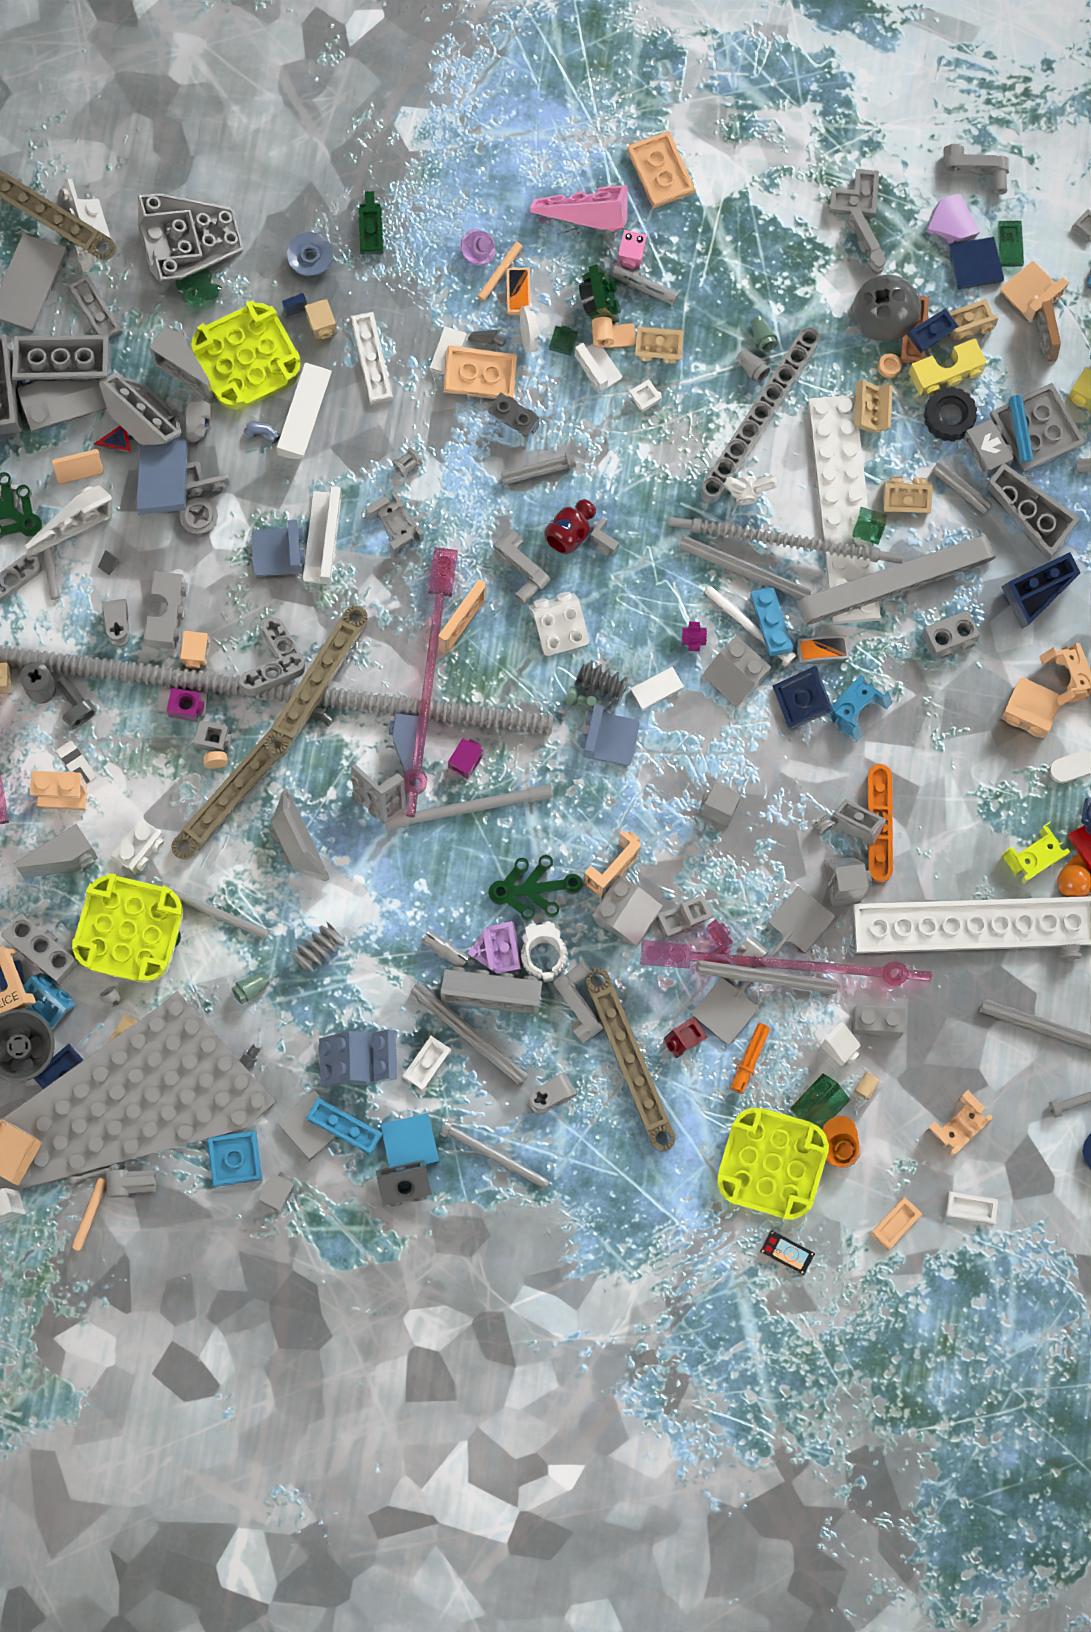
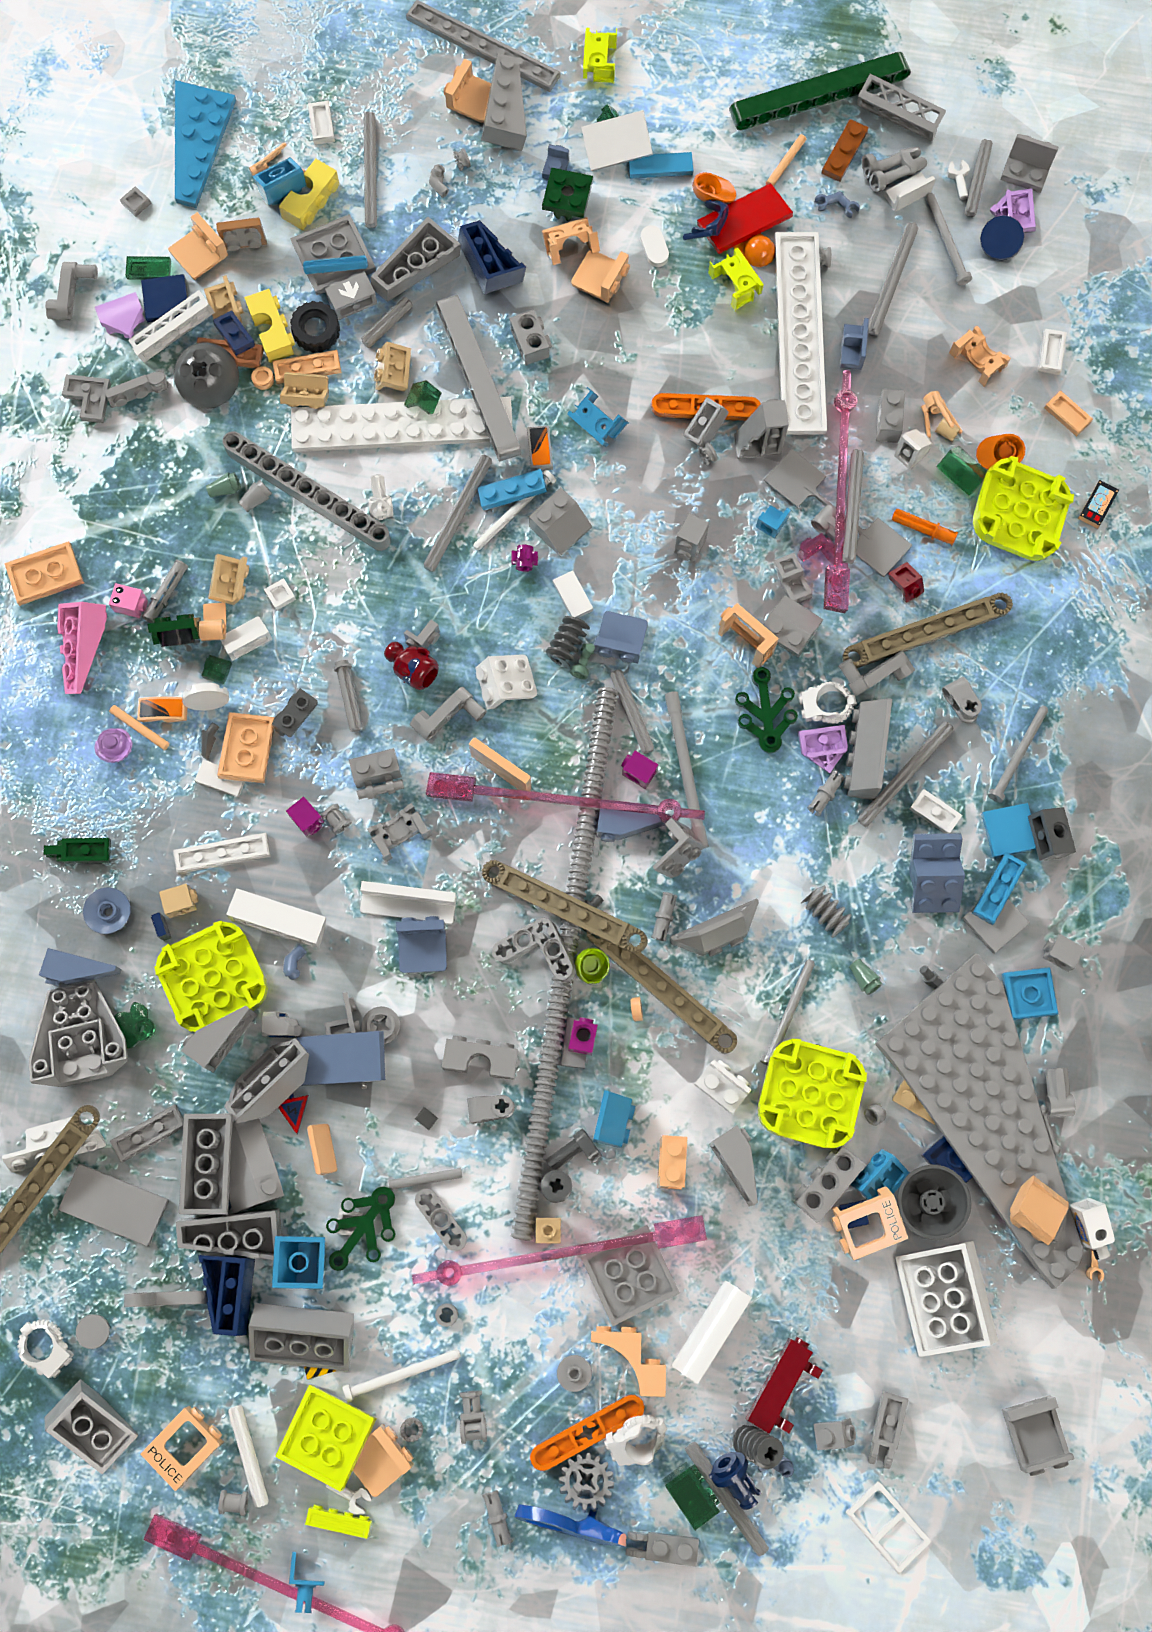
camera: 85 degrees left, 0 degrees up
white wedge [25,485,112,558] -> none
white sticker [56,741,97,784] -> none
light nougat bar [71,1178,106,1251] -> none
light nougat brick [180,631,210,670] -> none
light grey brick [194,720,233,752] -> none
light grey hose [668,517,904,564] -> none
dark blue tile [772,666,834,730] -> none
none -> sand blue slope [39,948,122,987]
none -> white fence [128,290,215,363]
none -> light nougat tile [272,350,342,384]
none -> magenta brick [286,796,324,837]
none -> light grey brick [349,748,404,800]
none -> lime hair [574,948,610,984]
none -> dark azure slope [593,1090,636,1148]
none -> light grey axle [610,669,654,754]
none -> light grey pin [651,892,678,941]
none -> dark azure panel [756,506,791,539]
none -> sand blue panel [840,318,869,370]
none -> light nougat plant [921,391,963,438]

